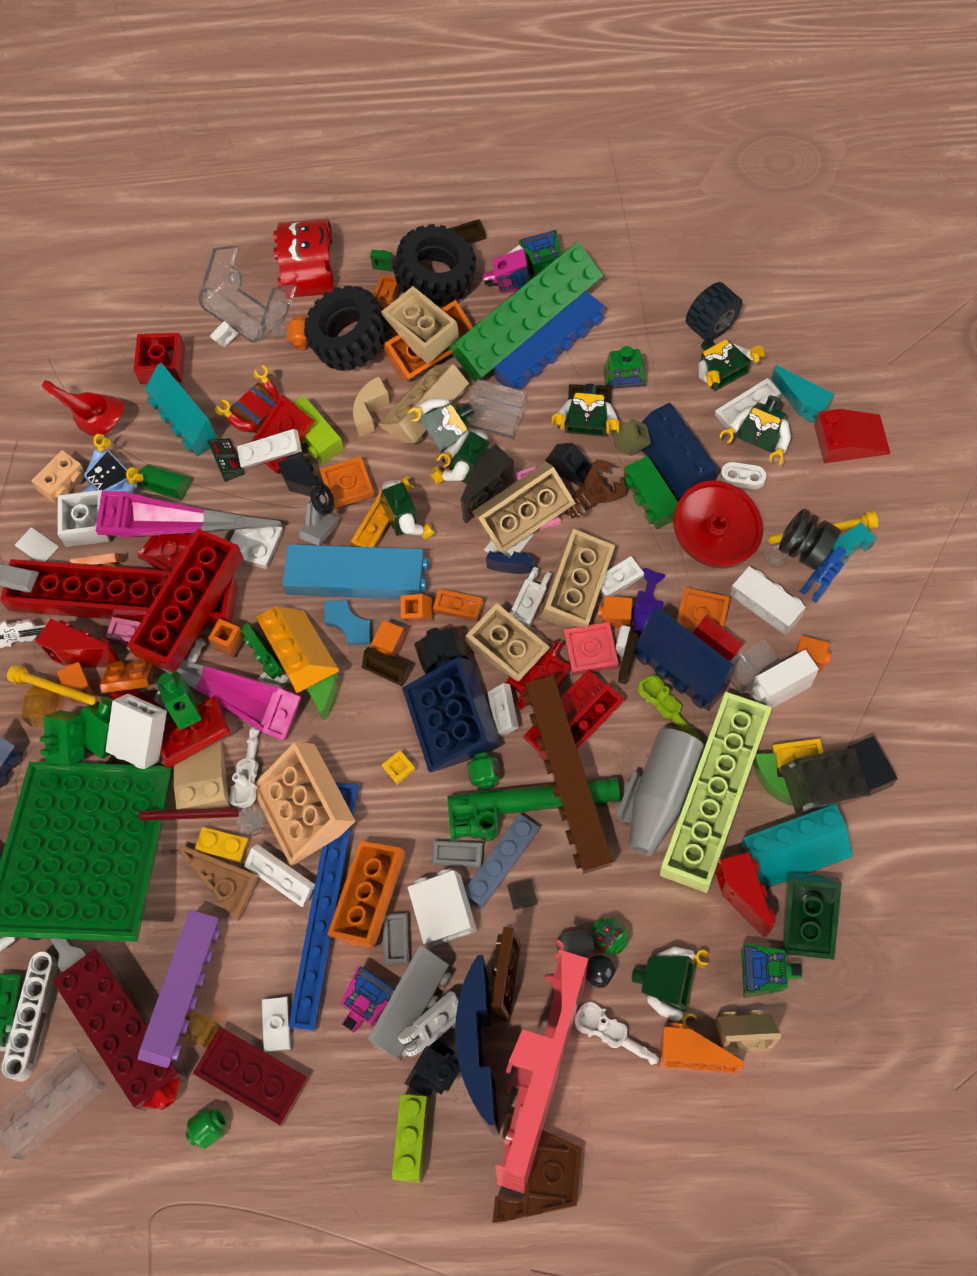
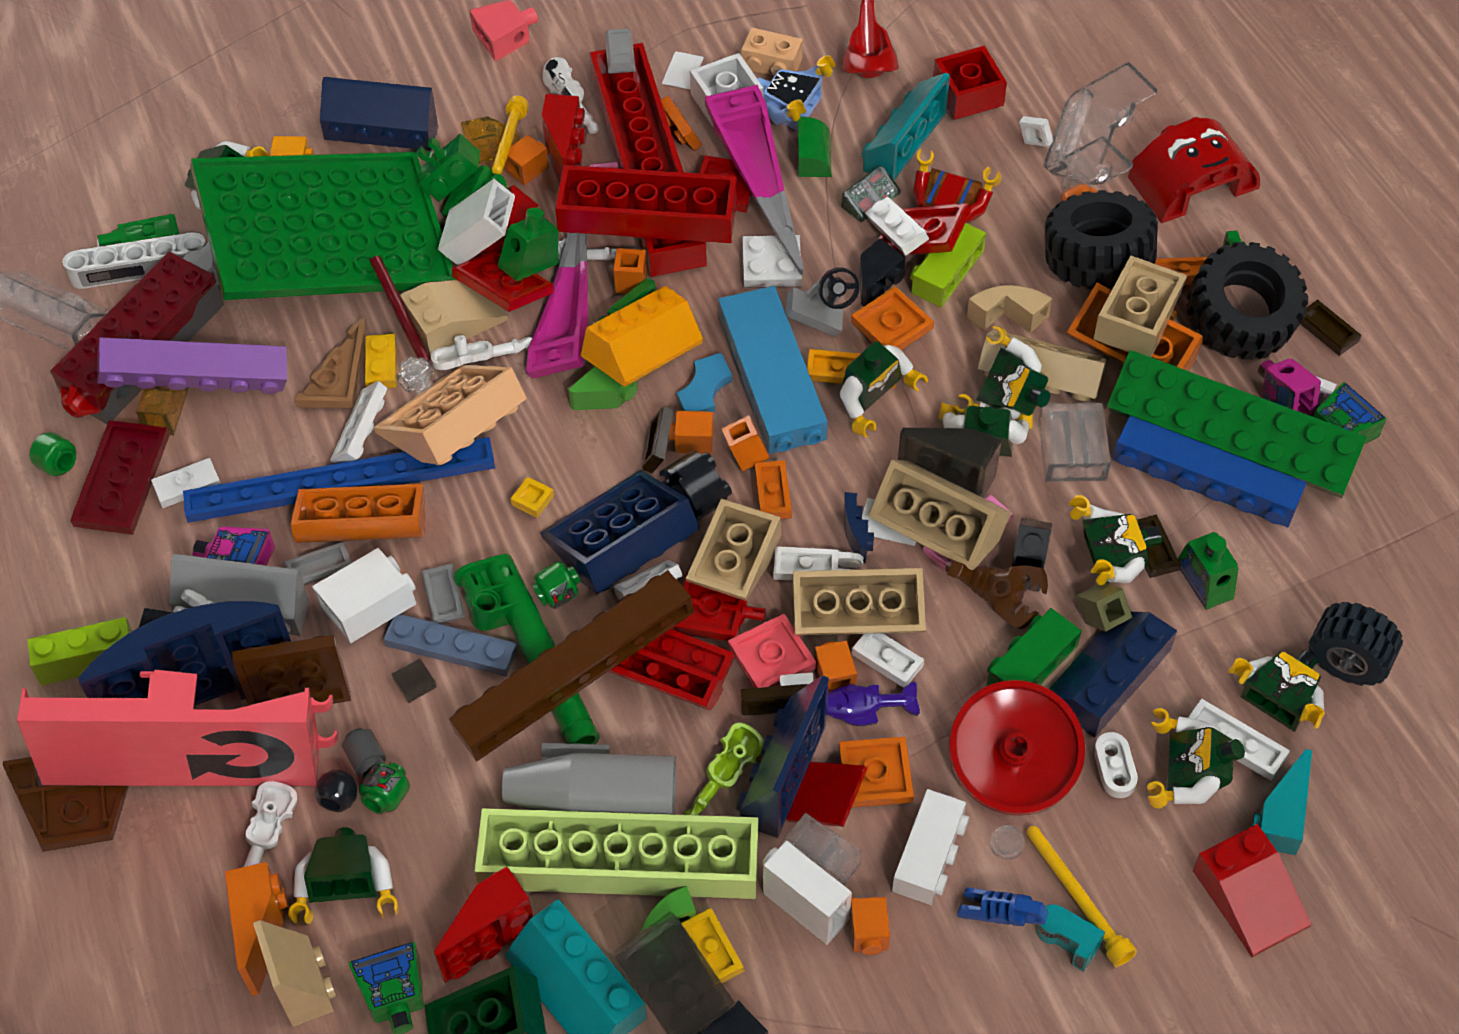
camera: 65 degrees right, 10 degrees down
orange plate [100,659,156,693] -> none
pearl dark grey wheel [779,508,839,570] -> none

